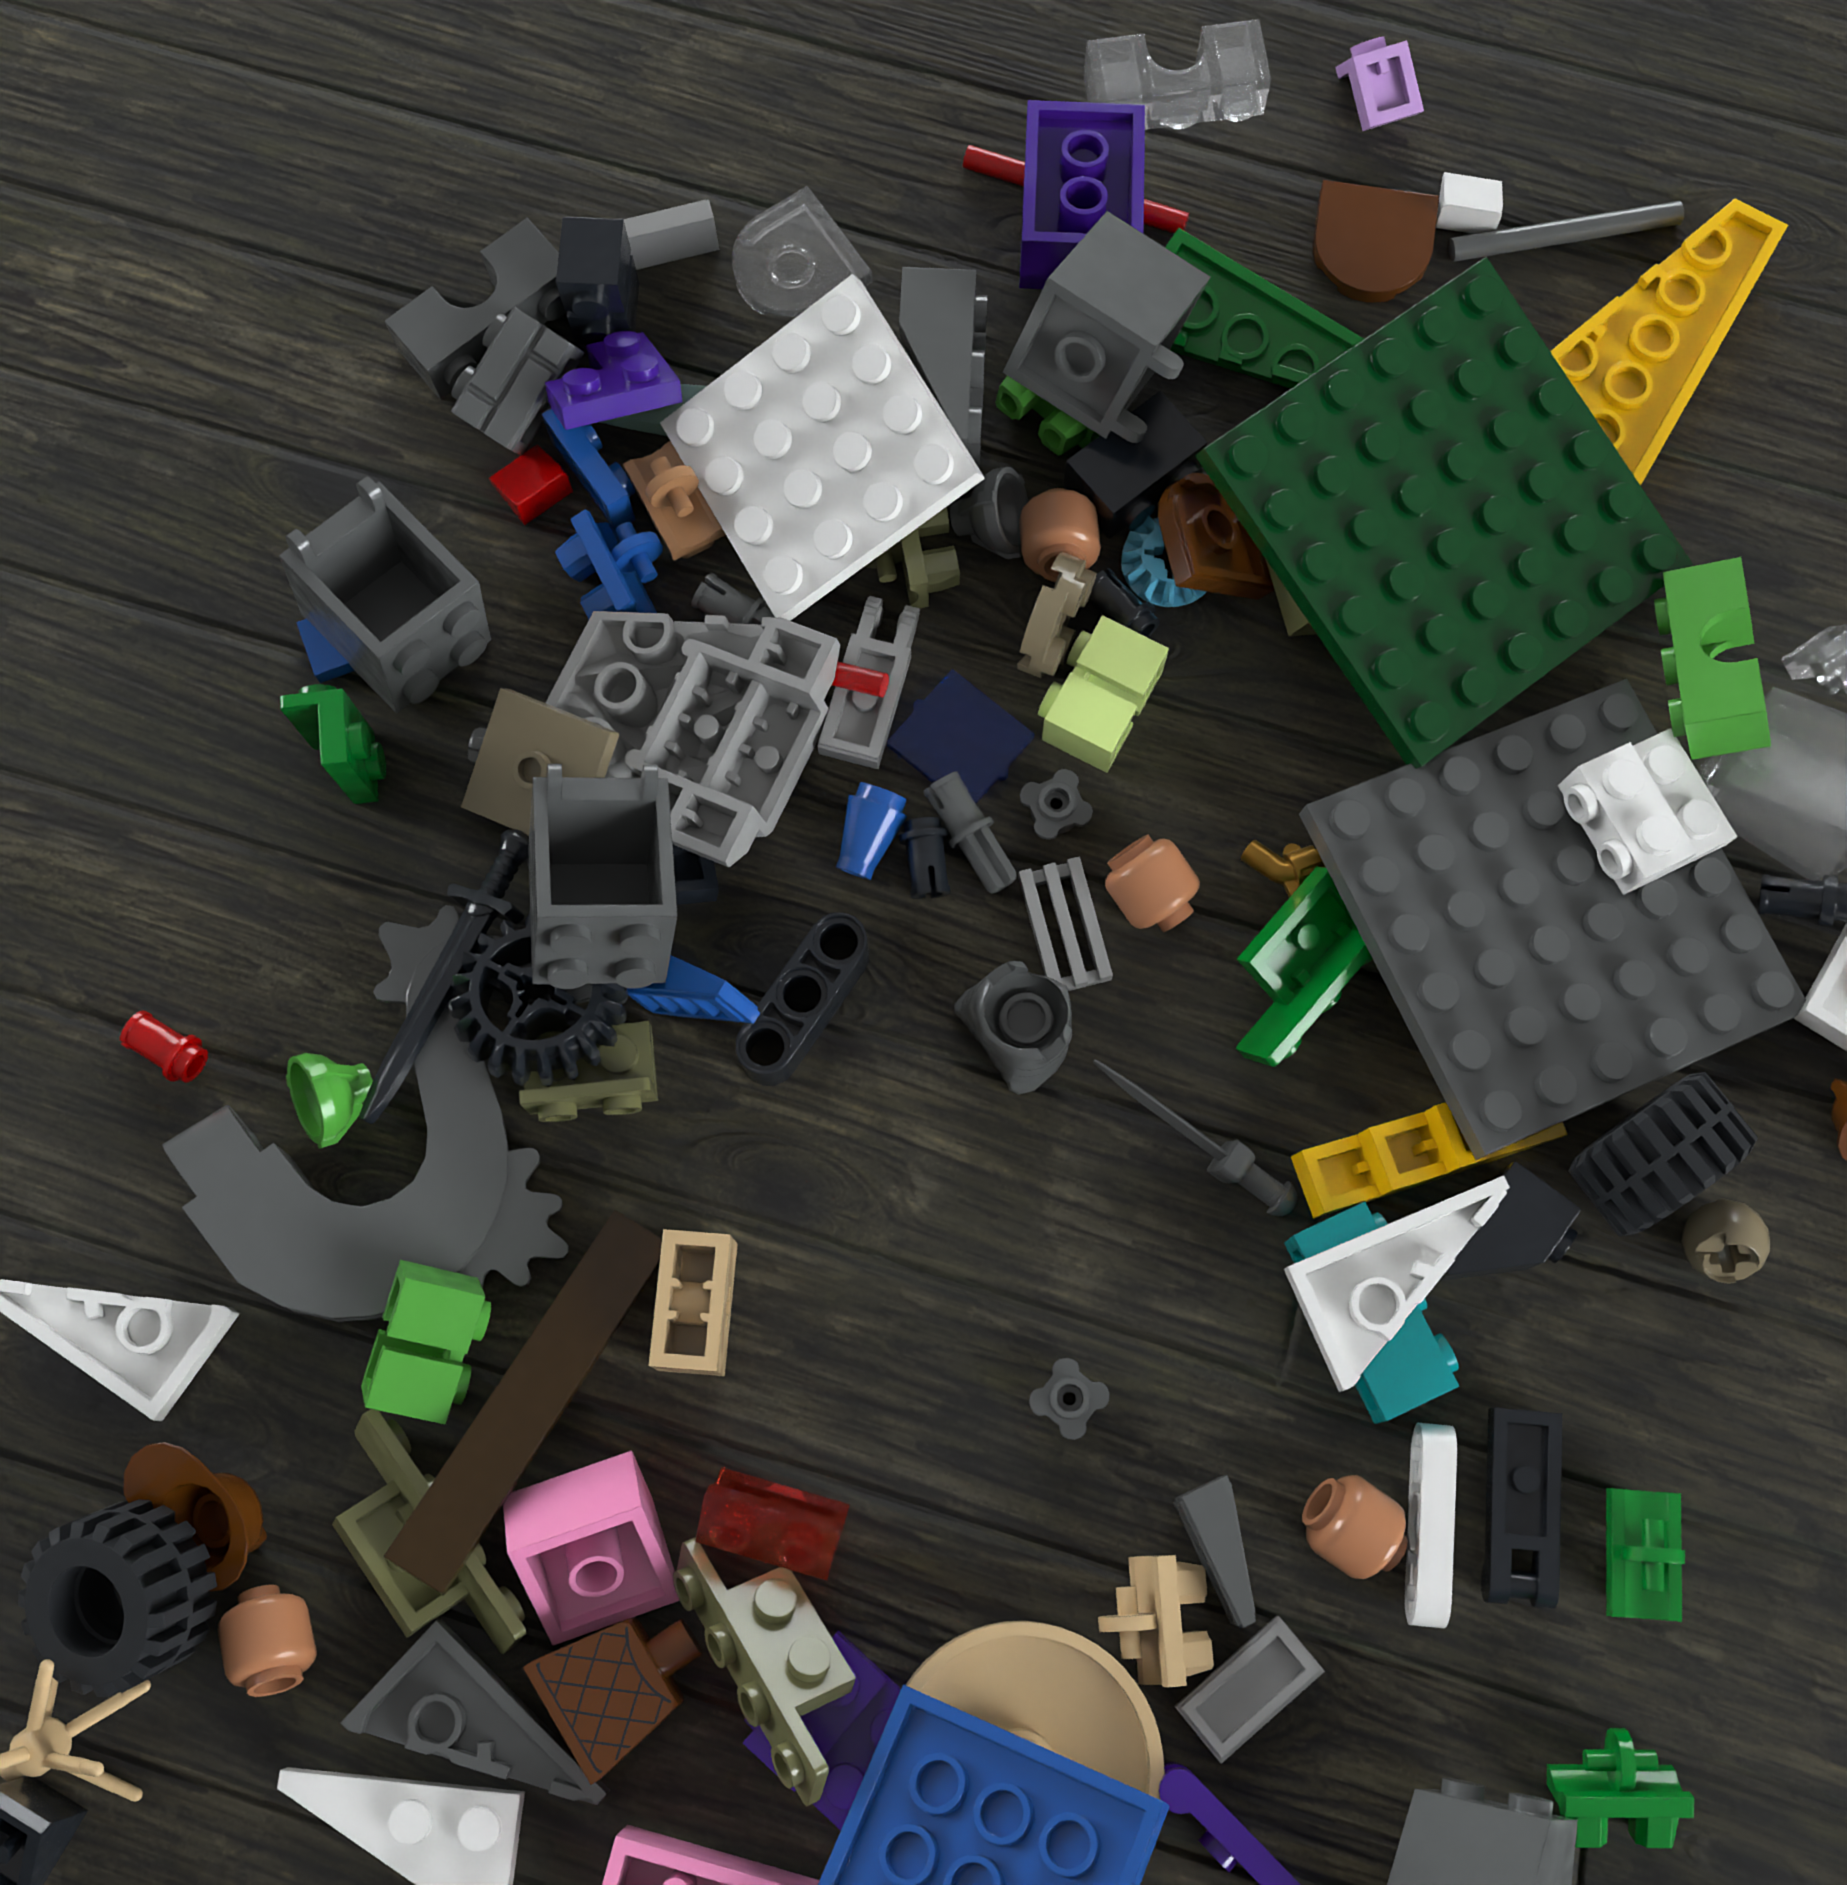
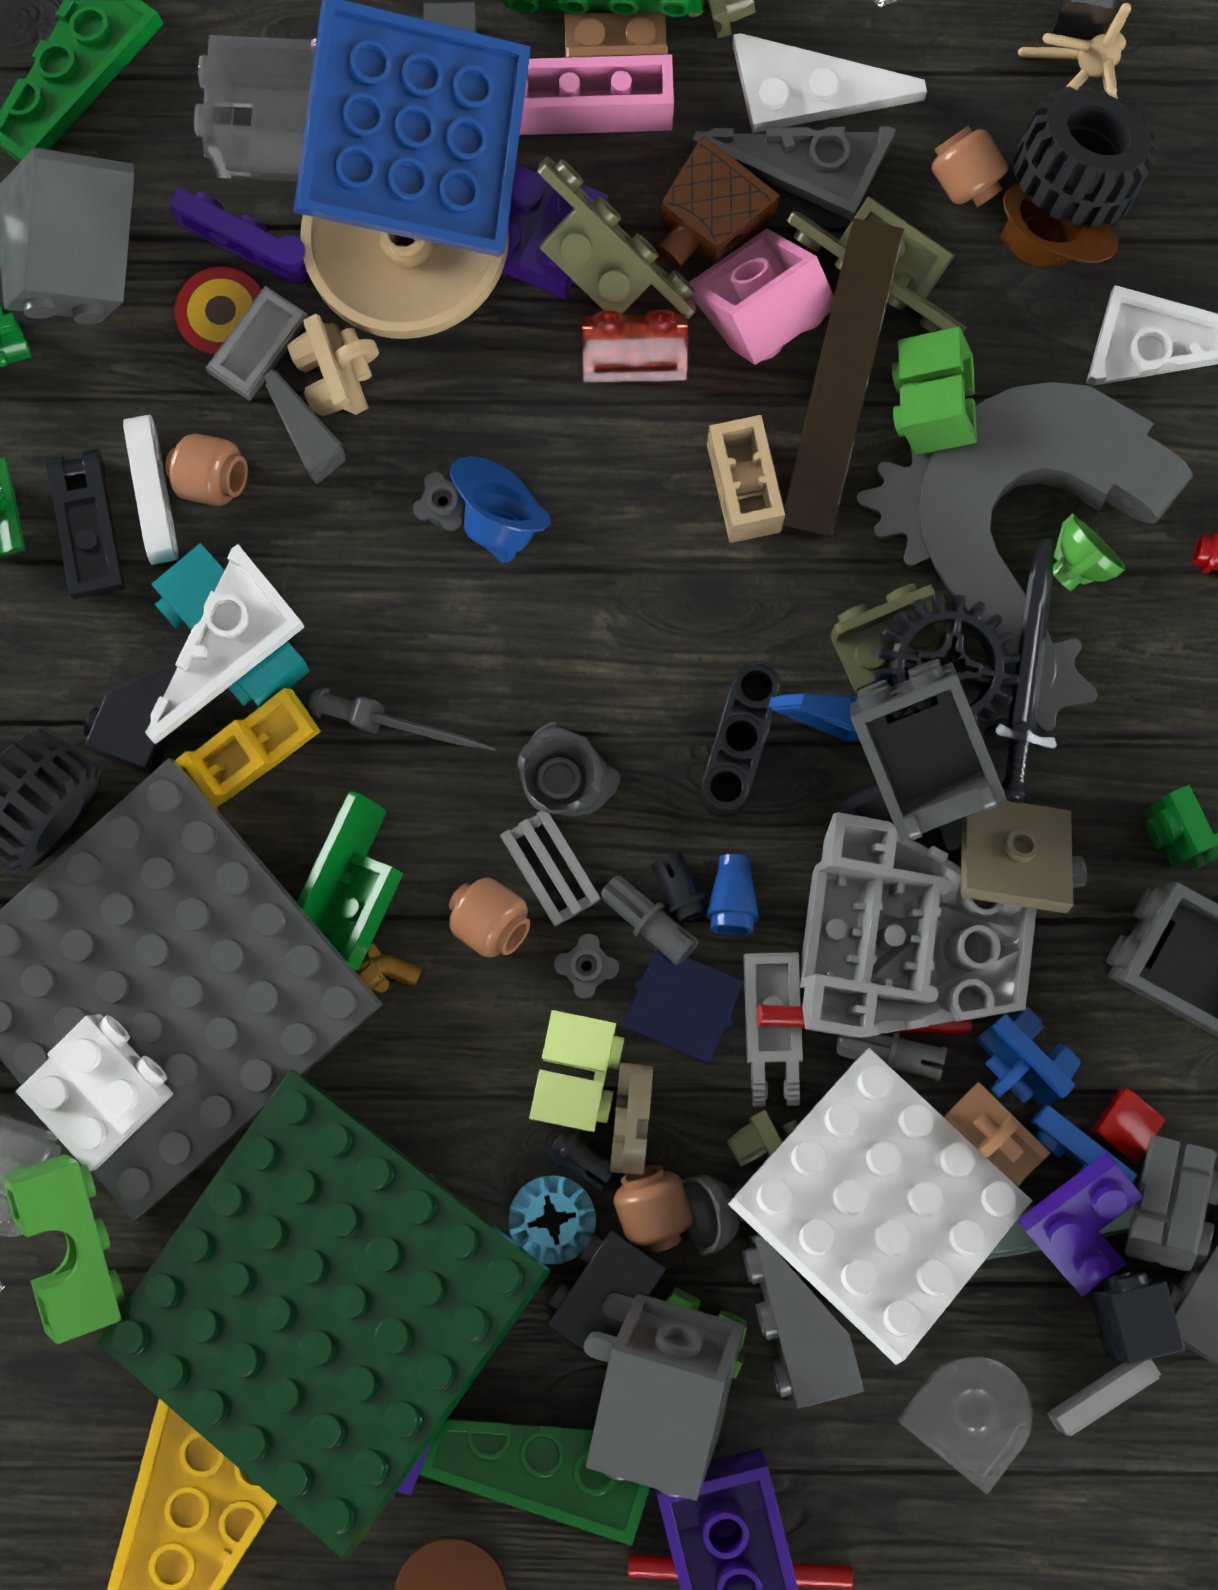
camera: 160 degrees right, 5 degrees up
reddish brown tile [1158,473,1274,600] -> none
none -> sticker [174,267,262,354]
none -> blue piece [450,456,550,563]

